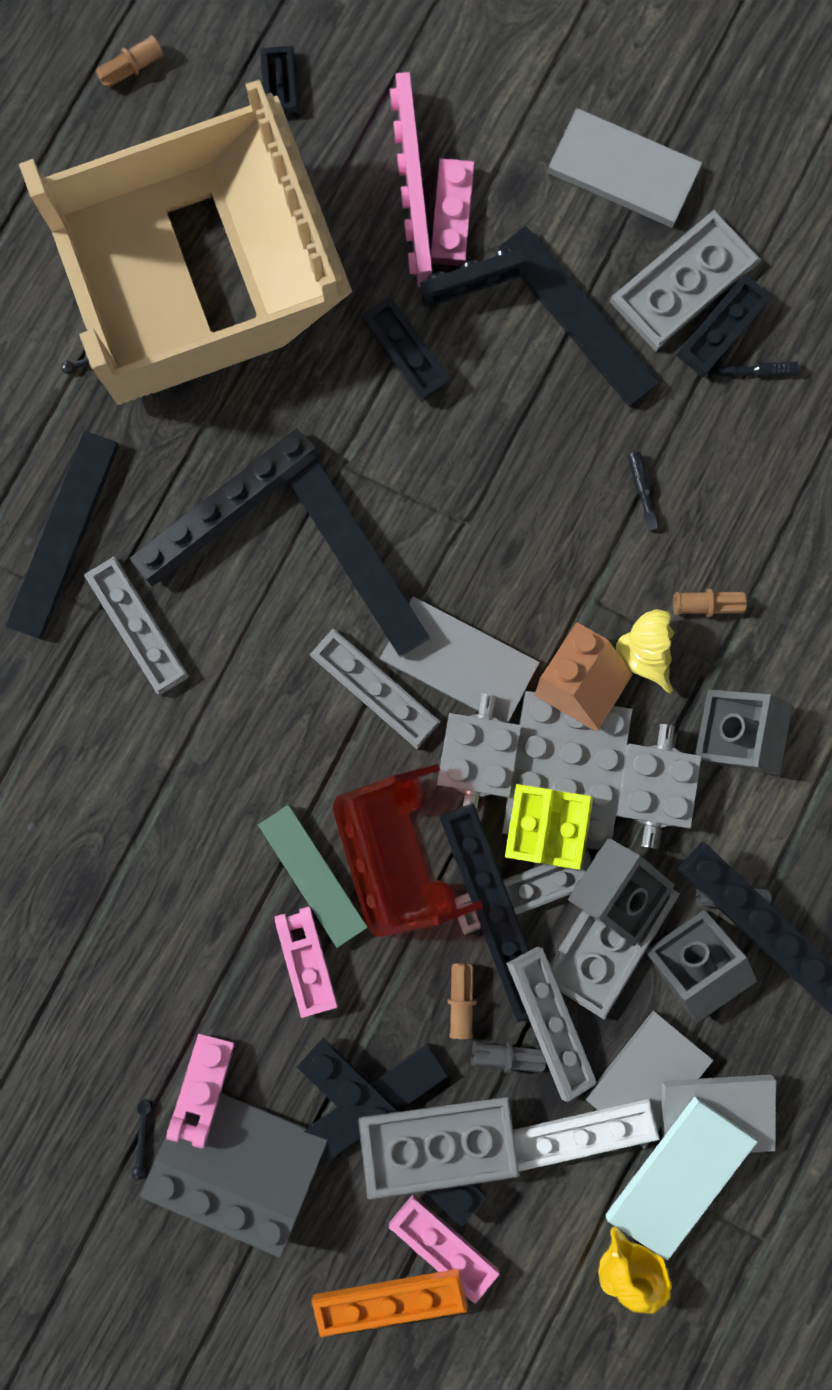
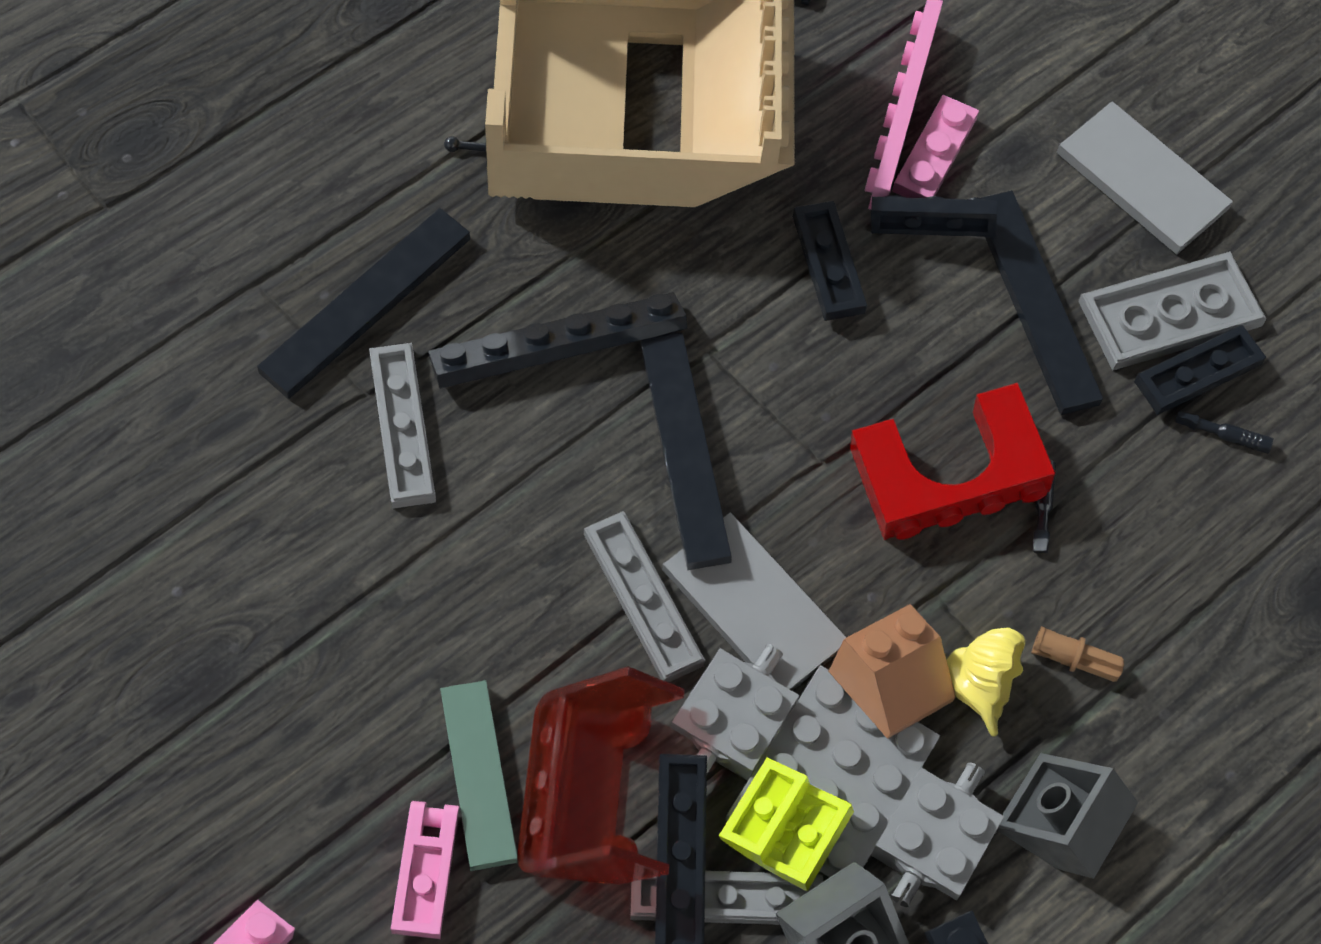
camera: 15 degrees right, 20 degrees down
none -> red arch [850,383,1055,540]

